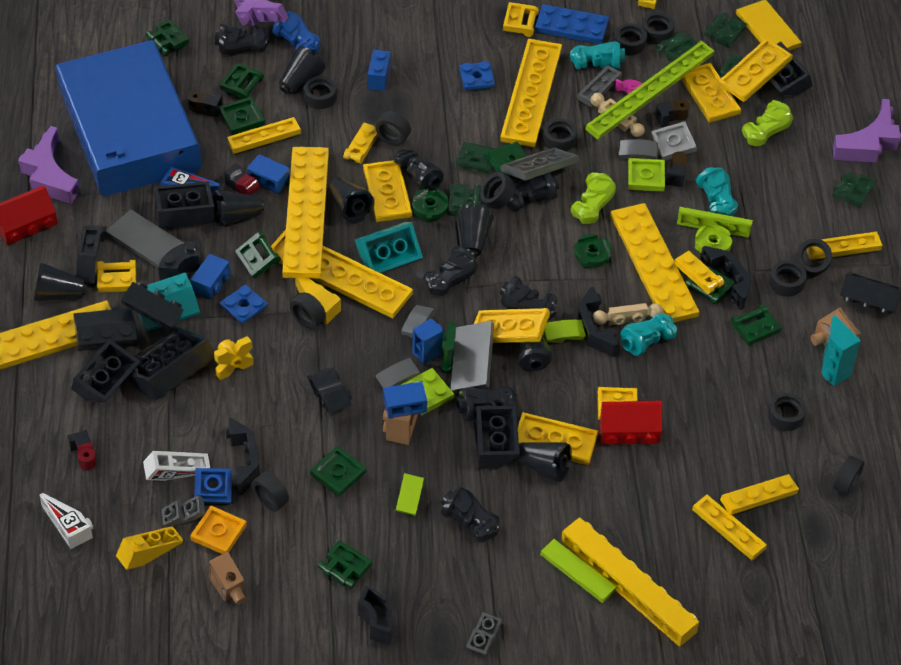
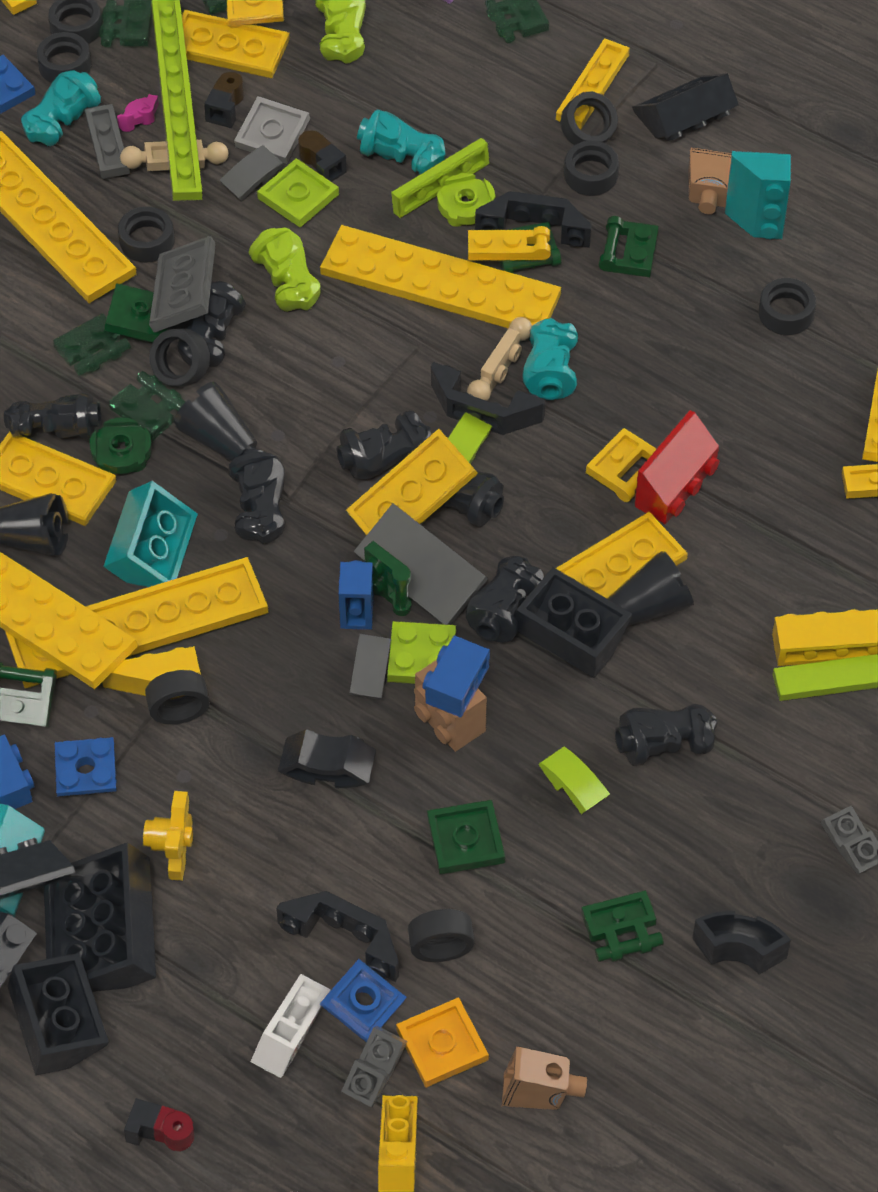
camera: 50 degrees left, 5 degrees up
dark grey slope [401,305,434,338] -> none
dark green plate [574,234,612,269] -> none

